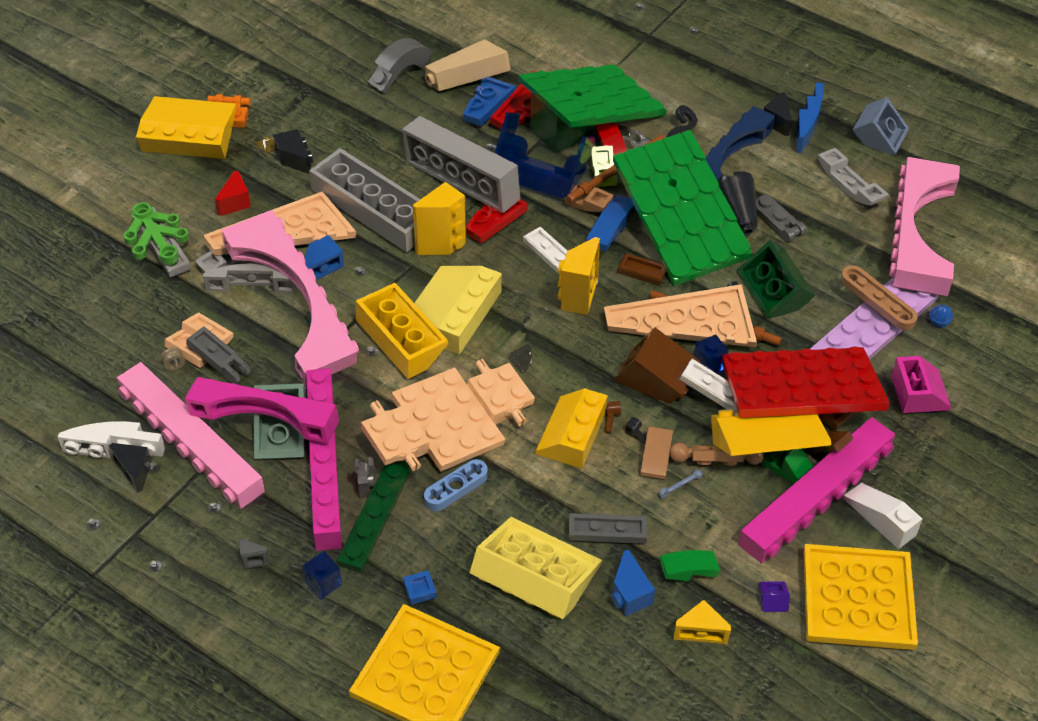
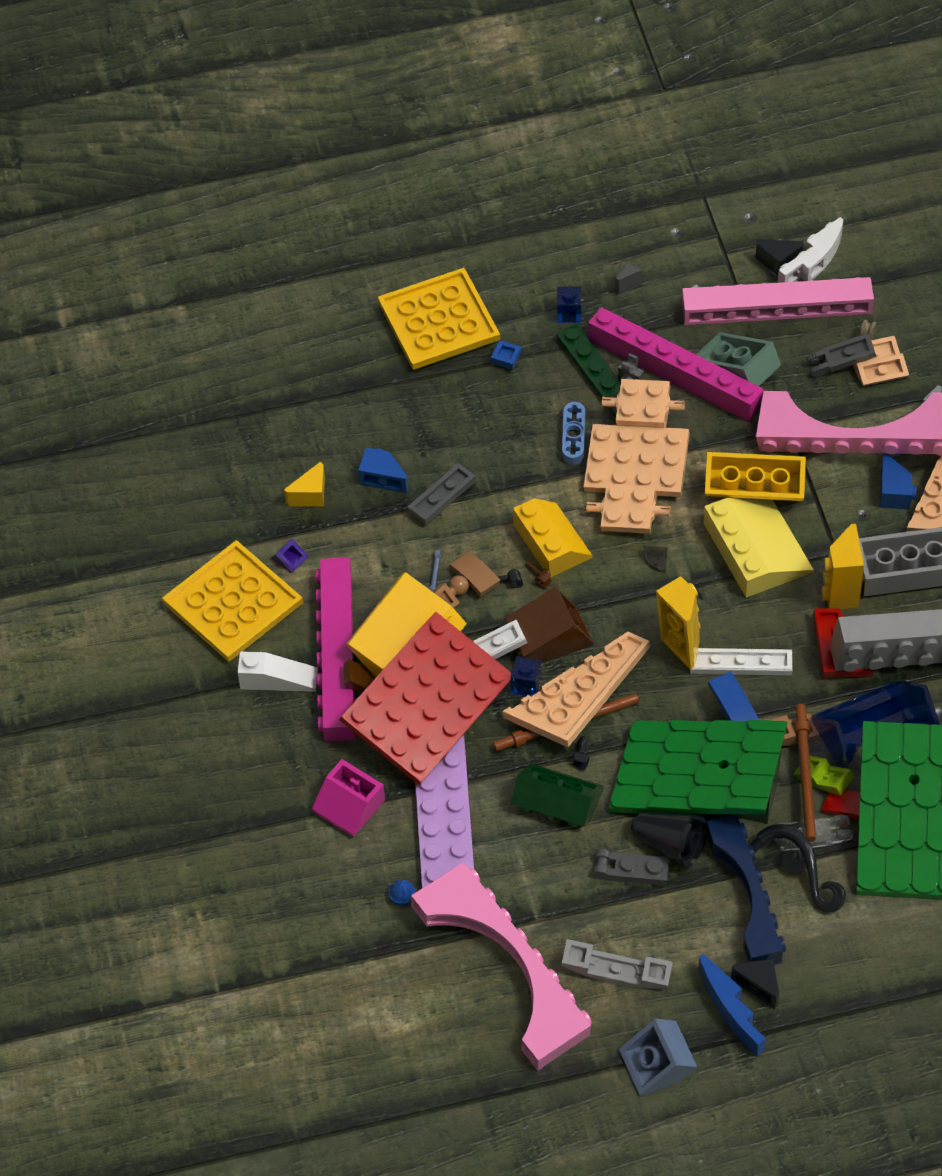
camera: 135 degrees right, 5 degrees up
dark pink arch [185,377,339,444] -> none
light yellow slope [470,517,602,619] -> none
reddish brown tile [617,253,667,286] -> none
green slope [659,550,721,582] -> none
medium nougat plate [841,266,918,330] -> none

